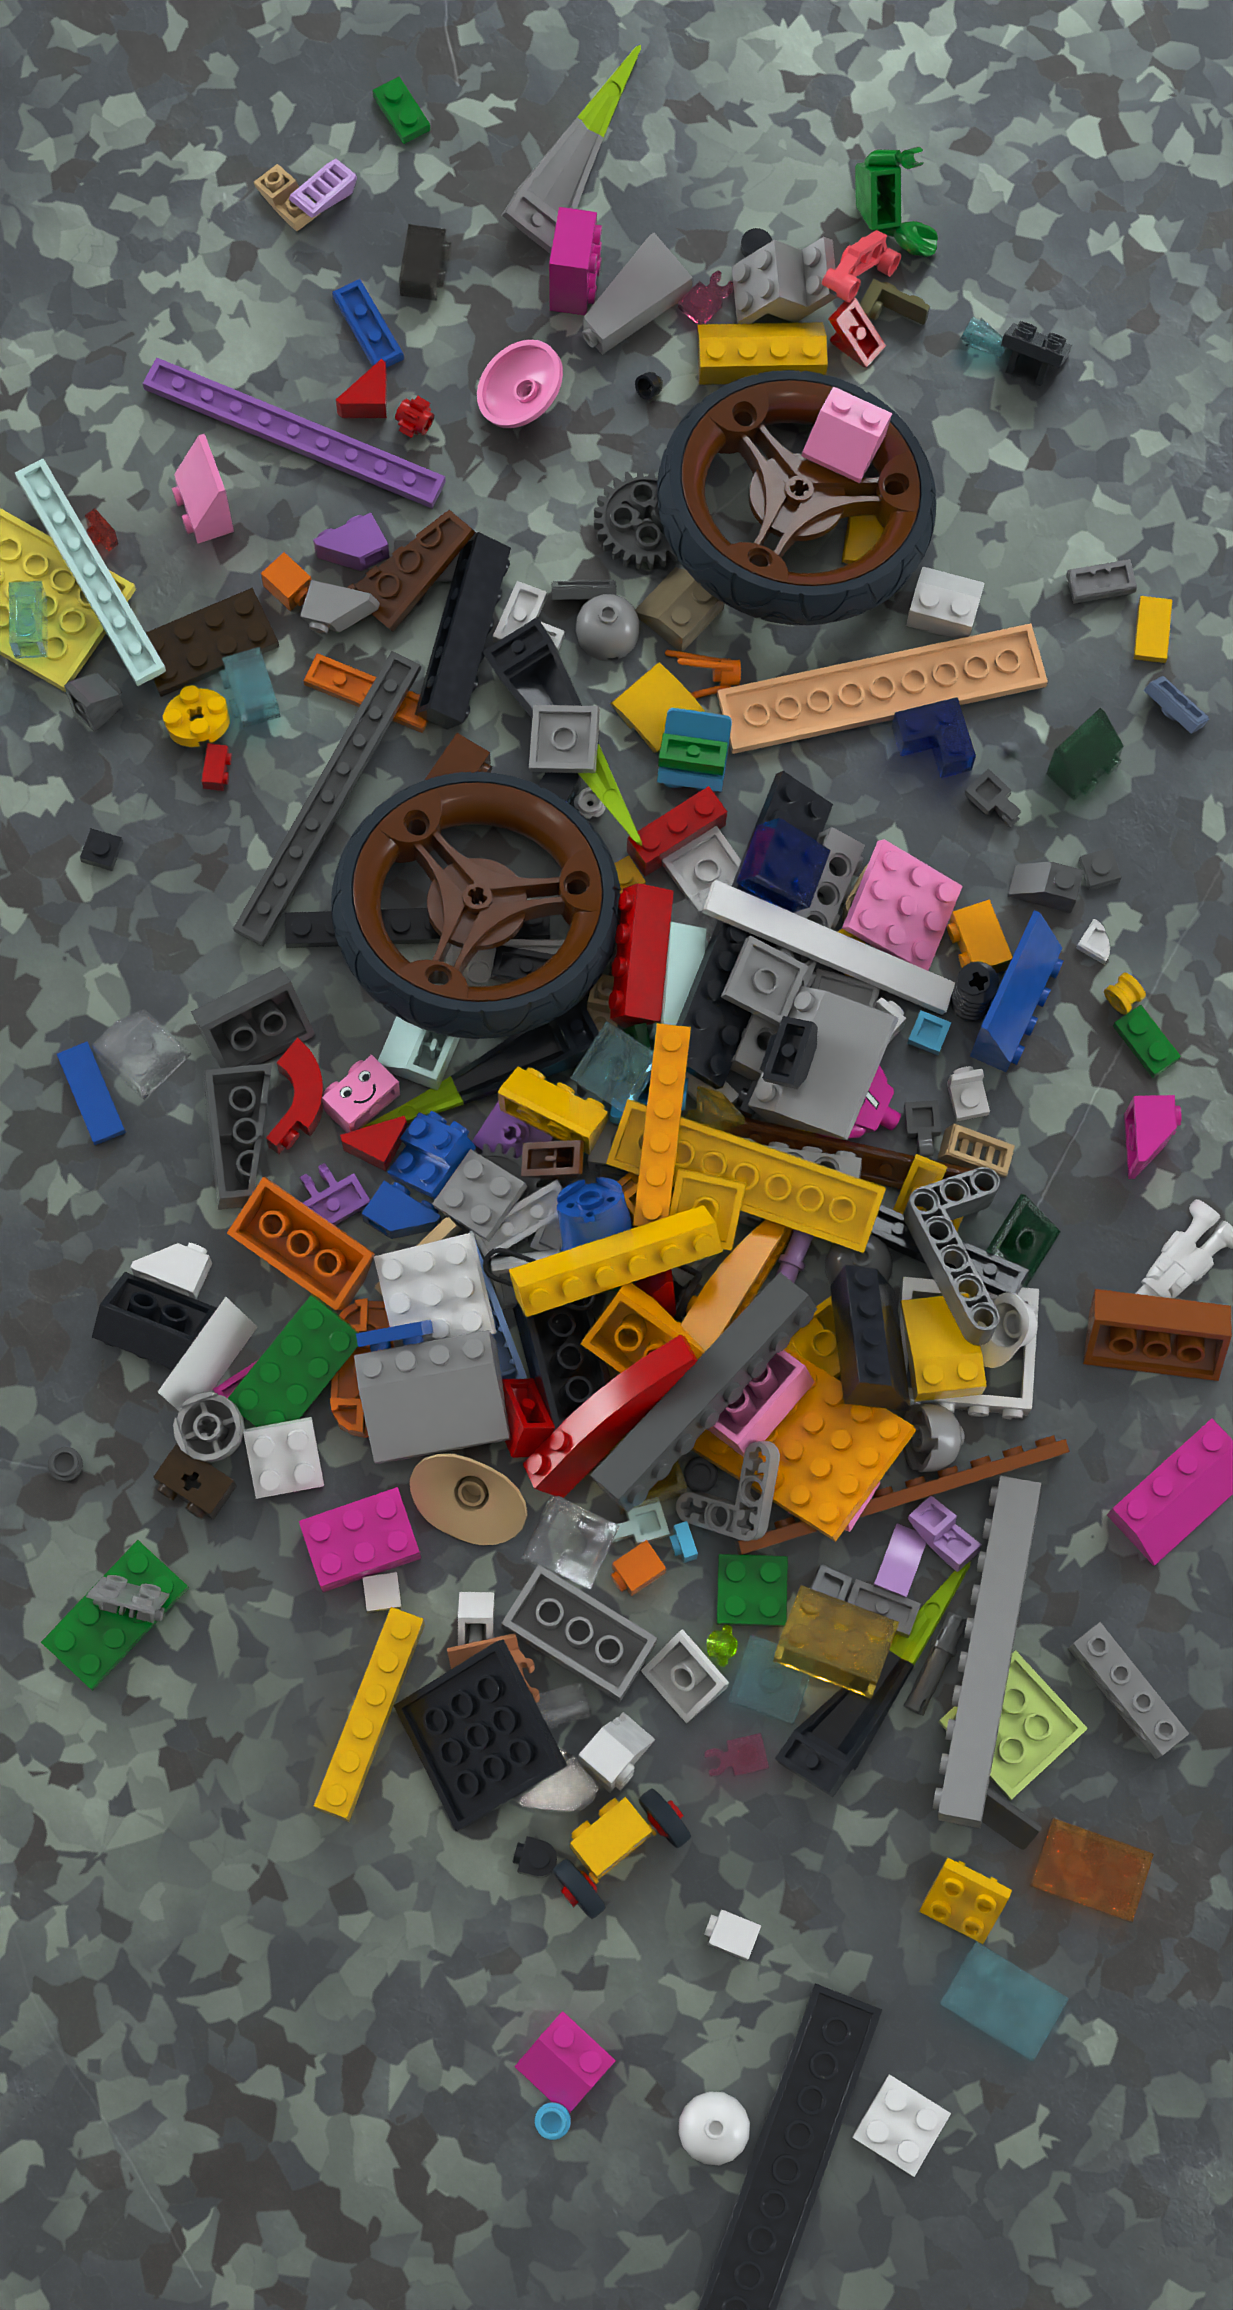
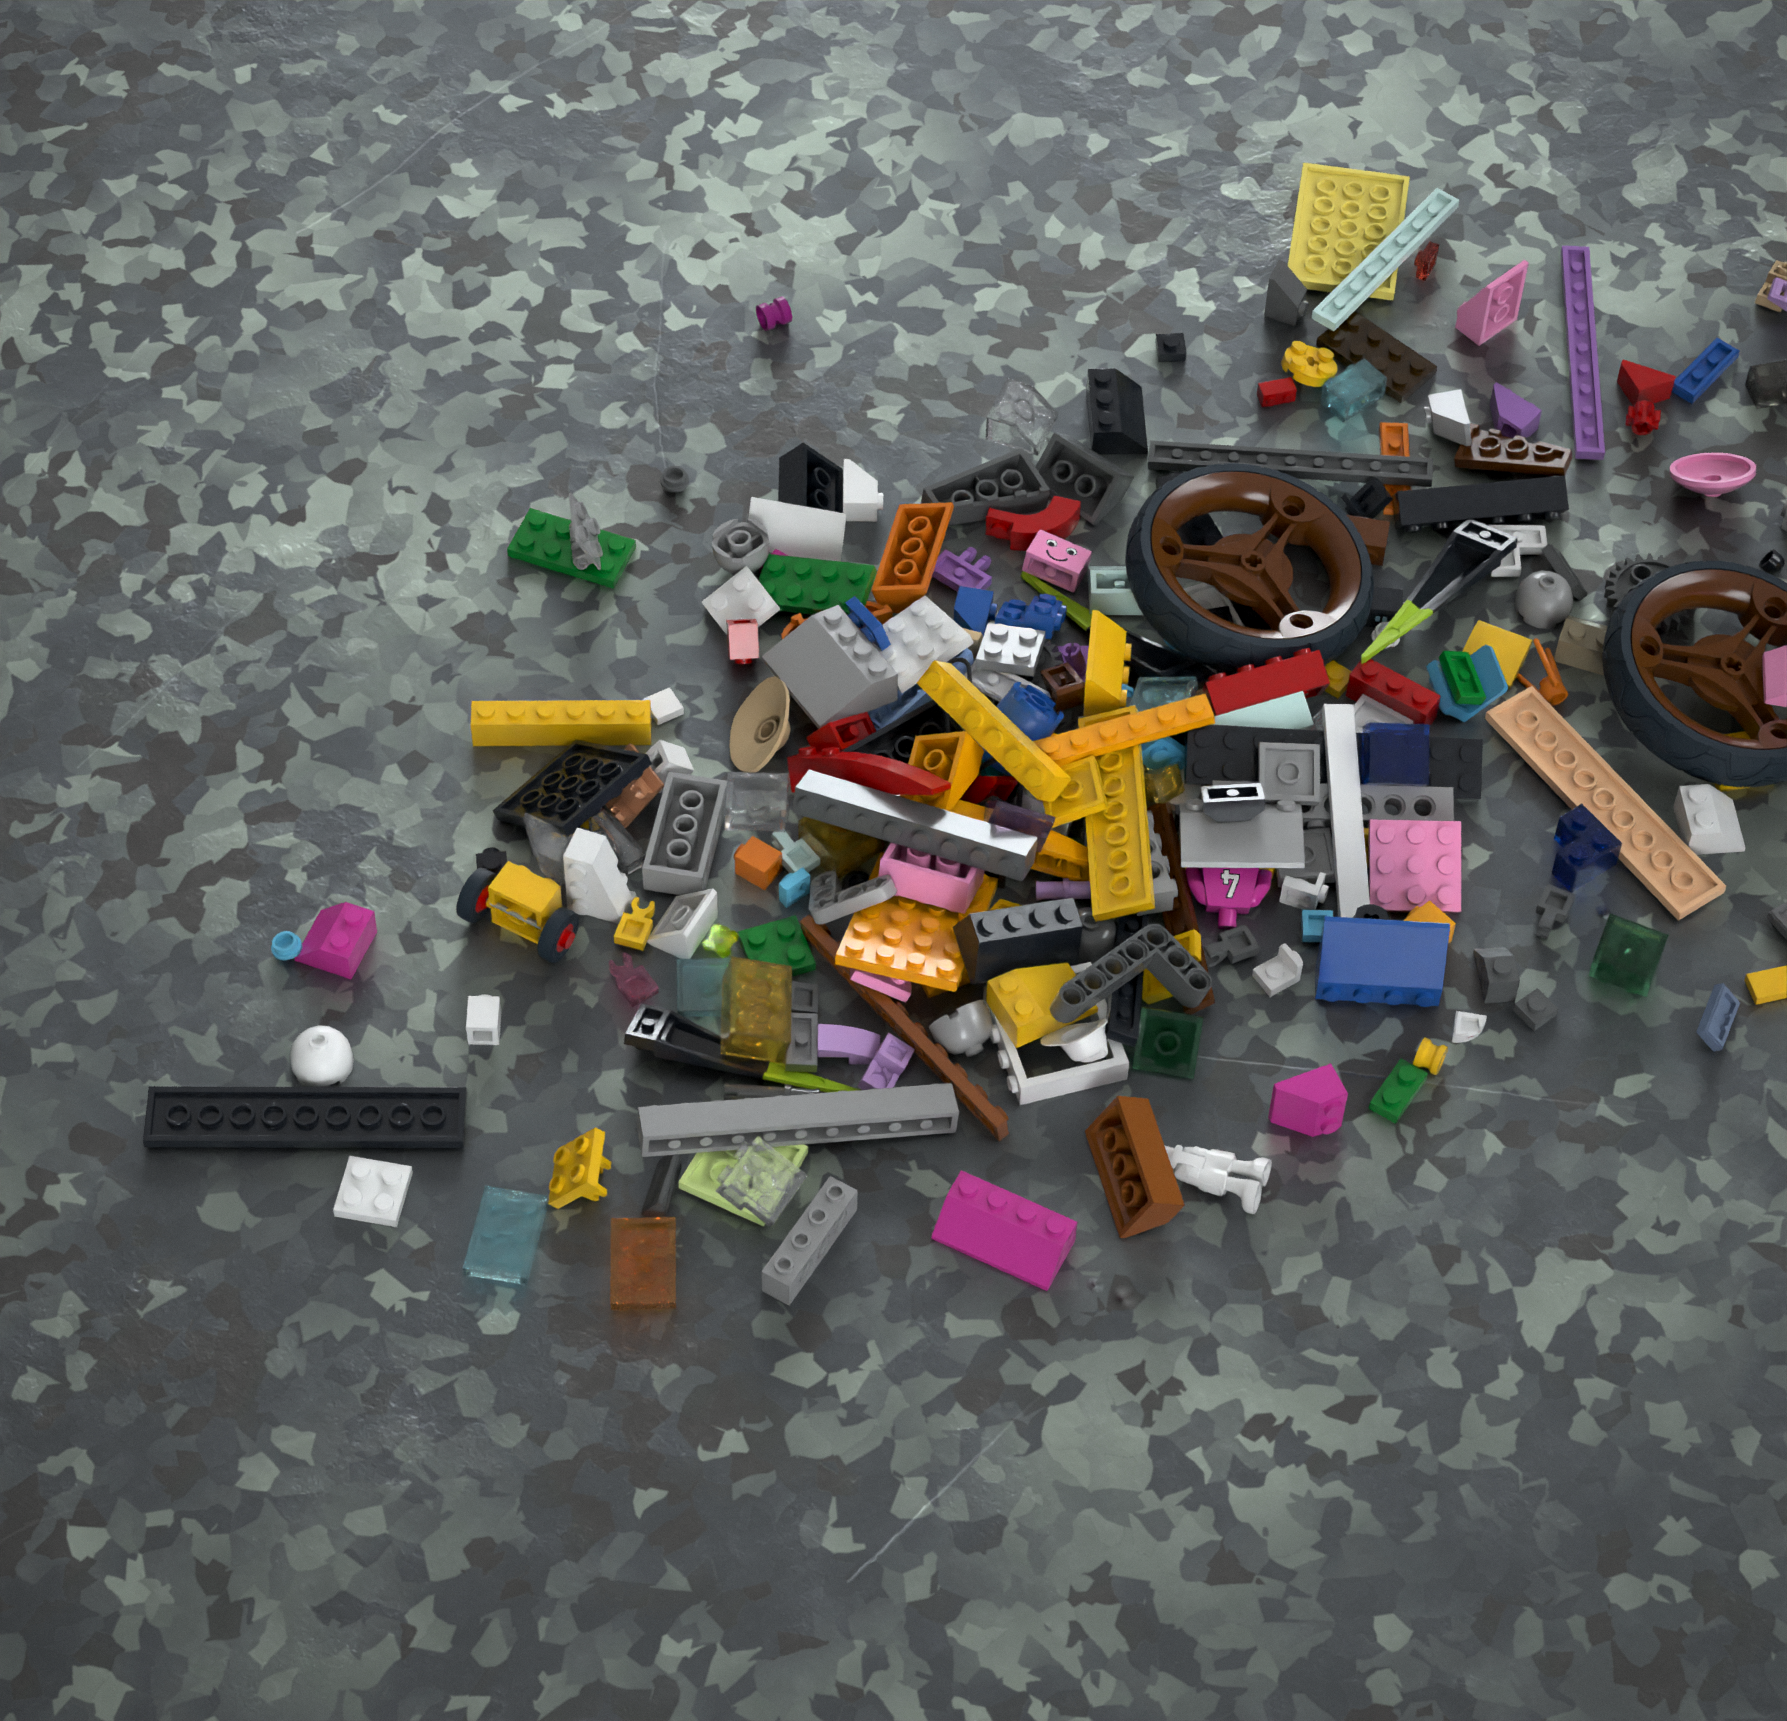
camera: 70 degrees right, 20 degrees down
clear light blue brick [9,581,48,658] -> none
blue tile [57,1041,126,1145] -> none
dark brown brick [153,1443,237,1520] -> none
orange brick [261,552,312,611] -> none
dark pink brick [299,1487,421,1592] -> none
red slope [340,1115,408,1171] -> none
light grey plate [529,705,600,773] -> none
tan slope [938,1123,1015,1178] -> none
none -> yellow plate [614,897,655,951]
none -> clear plate [715,1136,808,1226]
none -> brick [726,619,759,664]
none -> slope [984,800,1055,853]
none -> black slope [1086,368,1148,455]
none -> black bracket [1341,477,1393,519]

